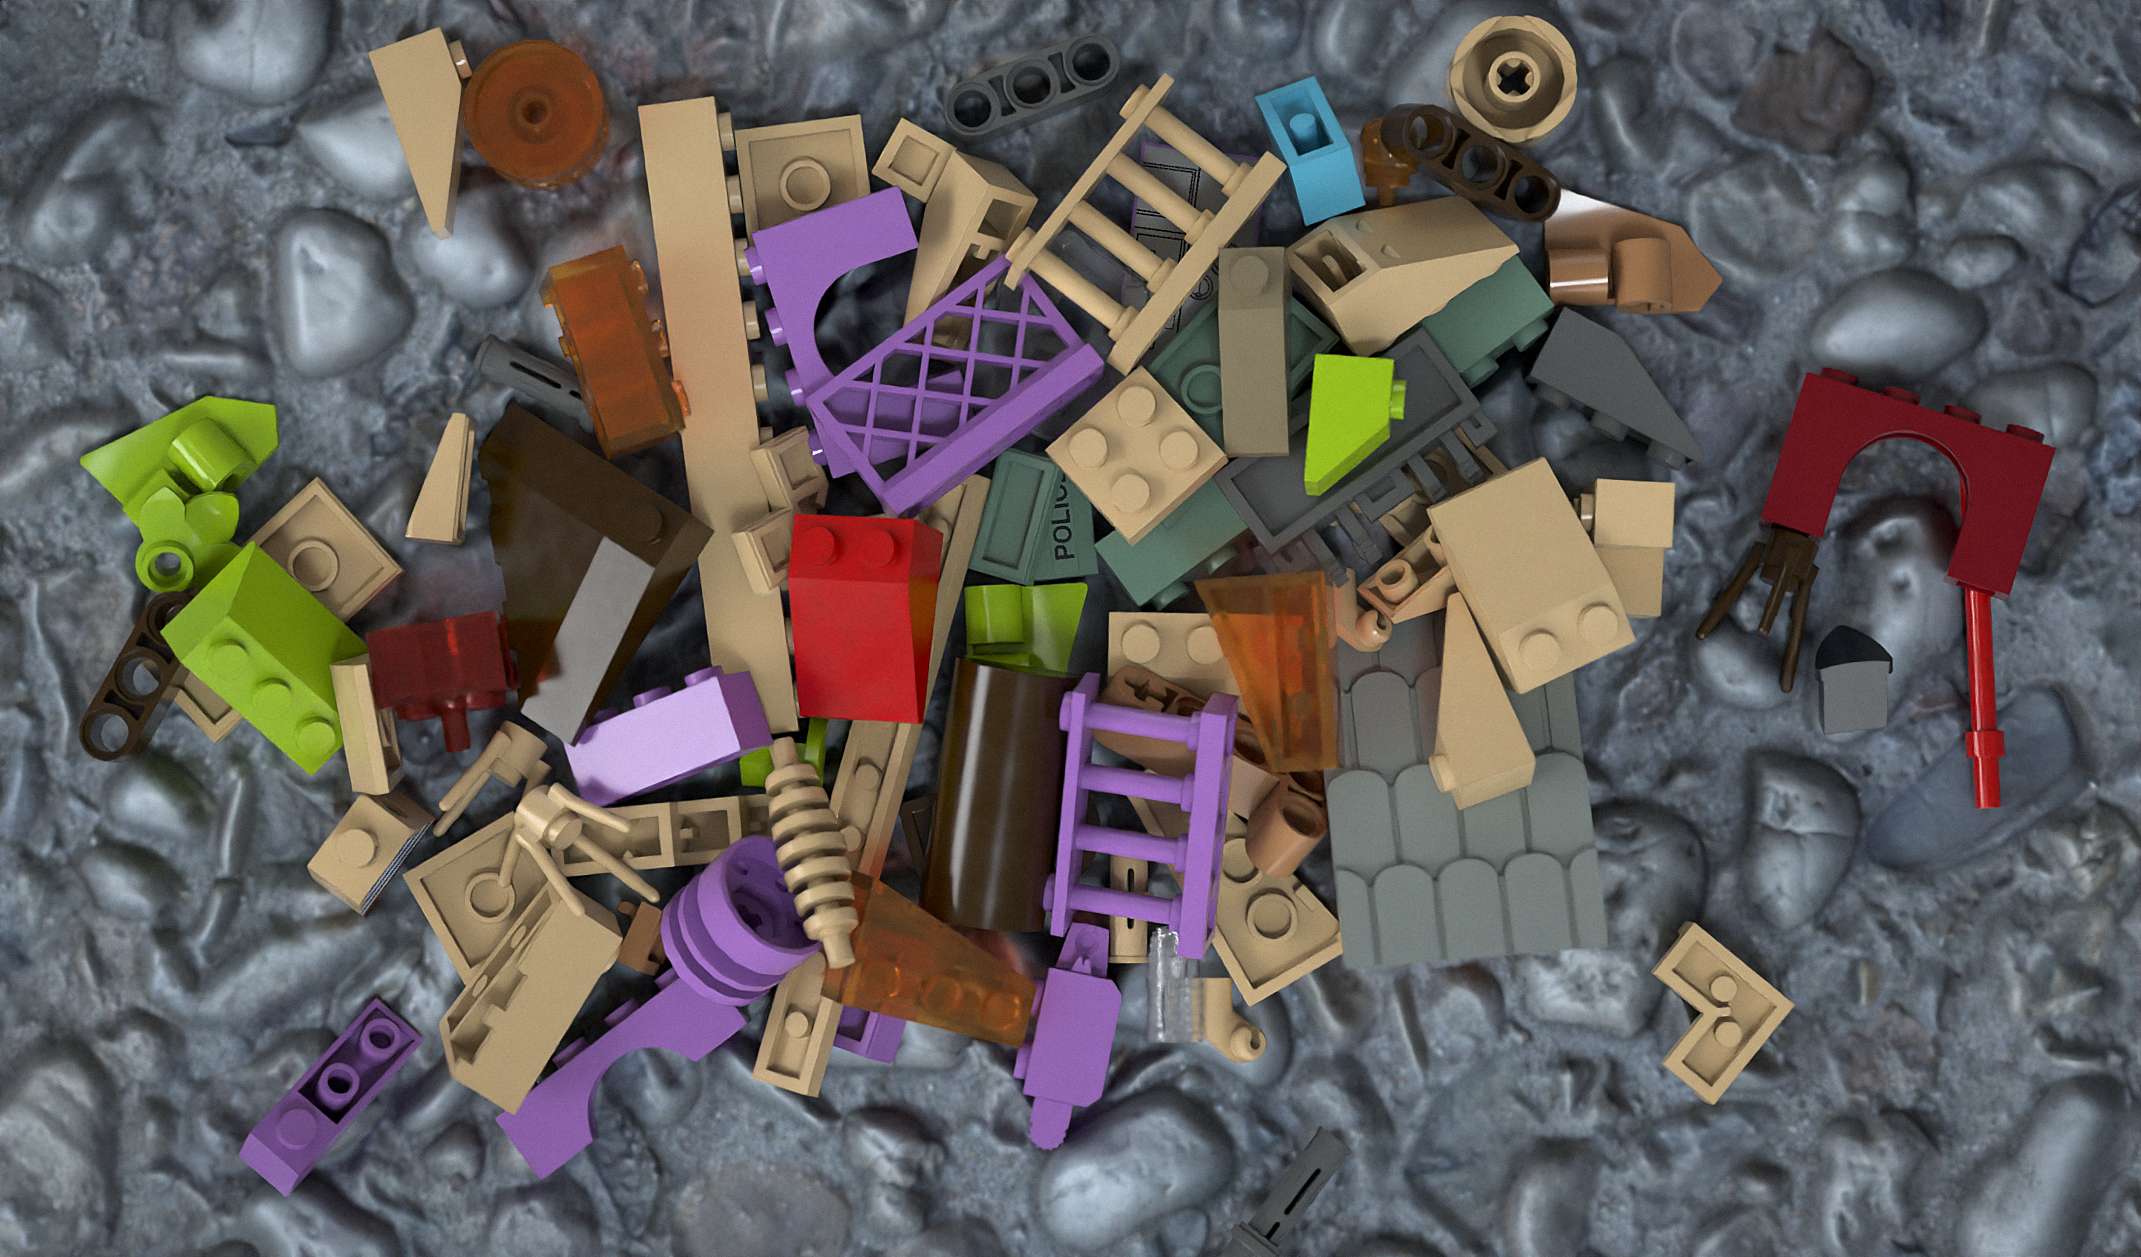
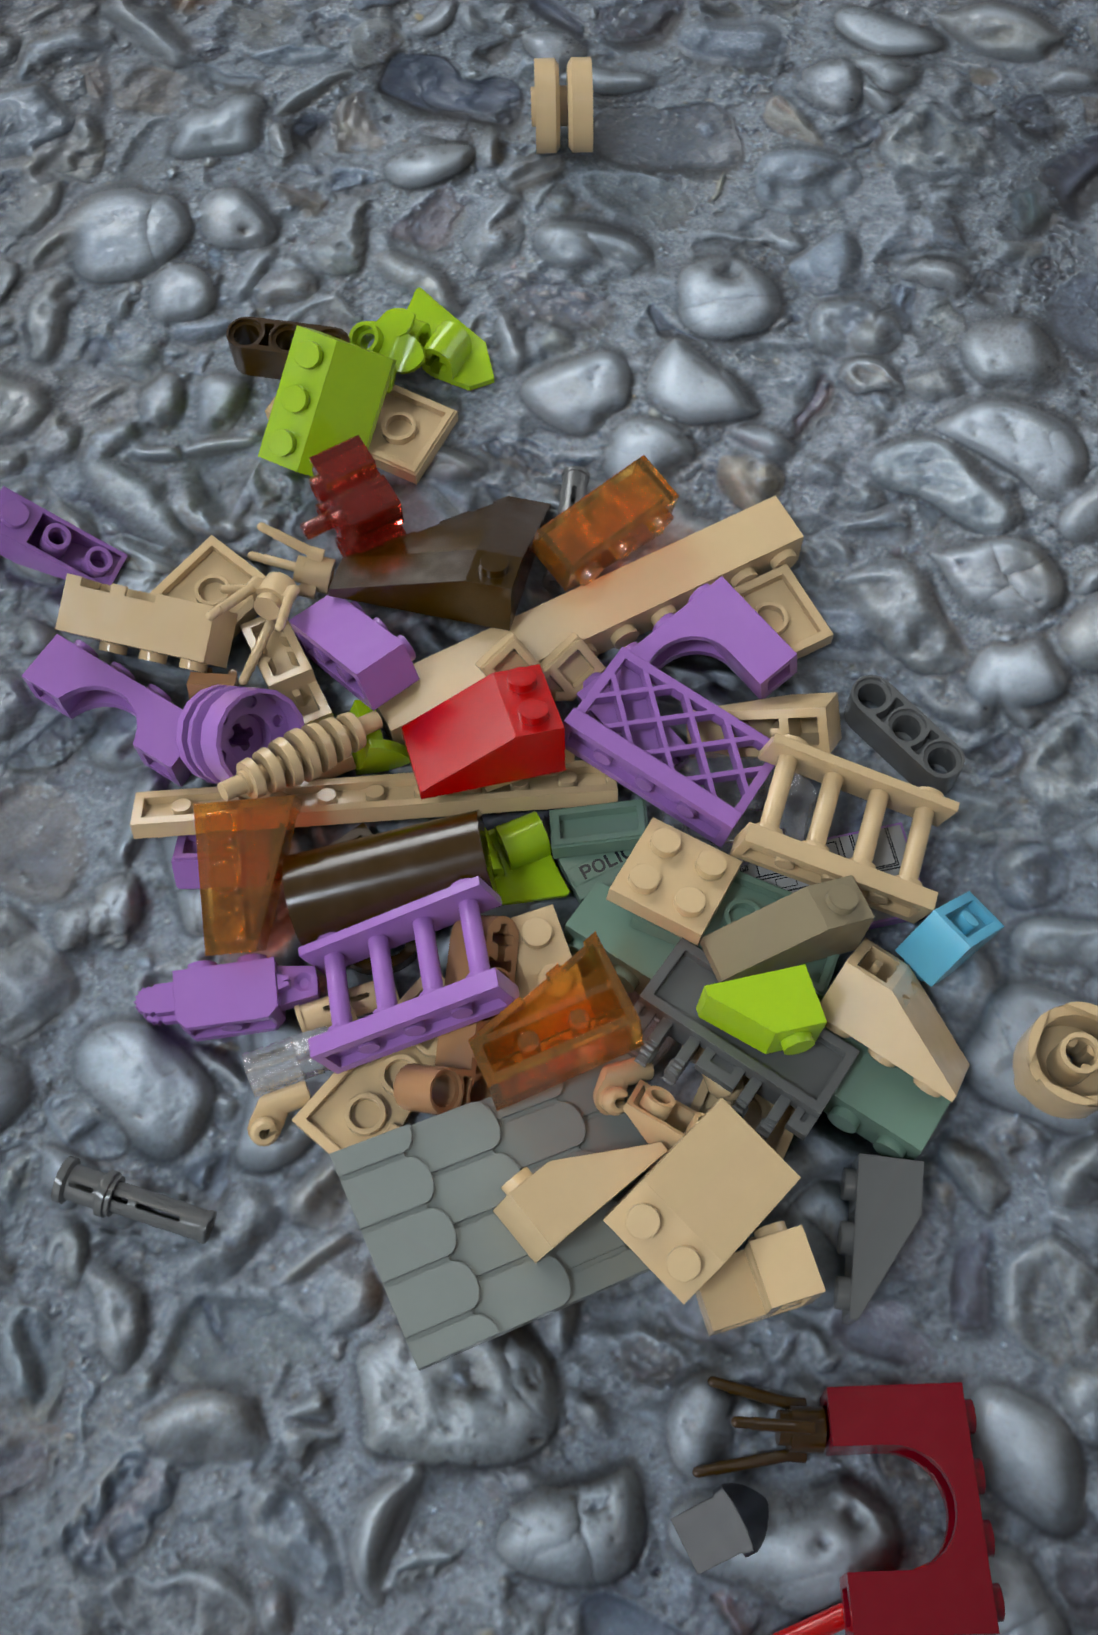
camera: 75 degrees right, 20 degrees down
tan torso [307,787,437,916] -> none
tan slope [330,651,405,795] -> none
tan slope [368,27,474,240] -> none
tan slope [405,413,477,546] -> none
clear orange wheel [463,39,612,191] -> none
tan plate [871,118,958,206] -> none
clear orange piece [1360,117,1426,209] -> none
dark brown beam [1380,103,1561,224] -> none
medium nougat panel [1544,188,1723,314] -> none
tan panel [1651,921,1795,1105] -> none

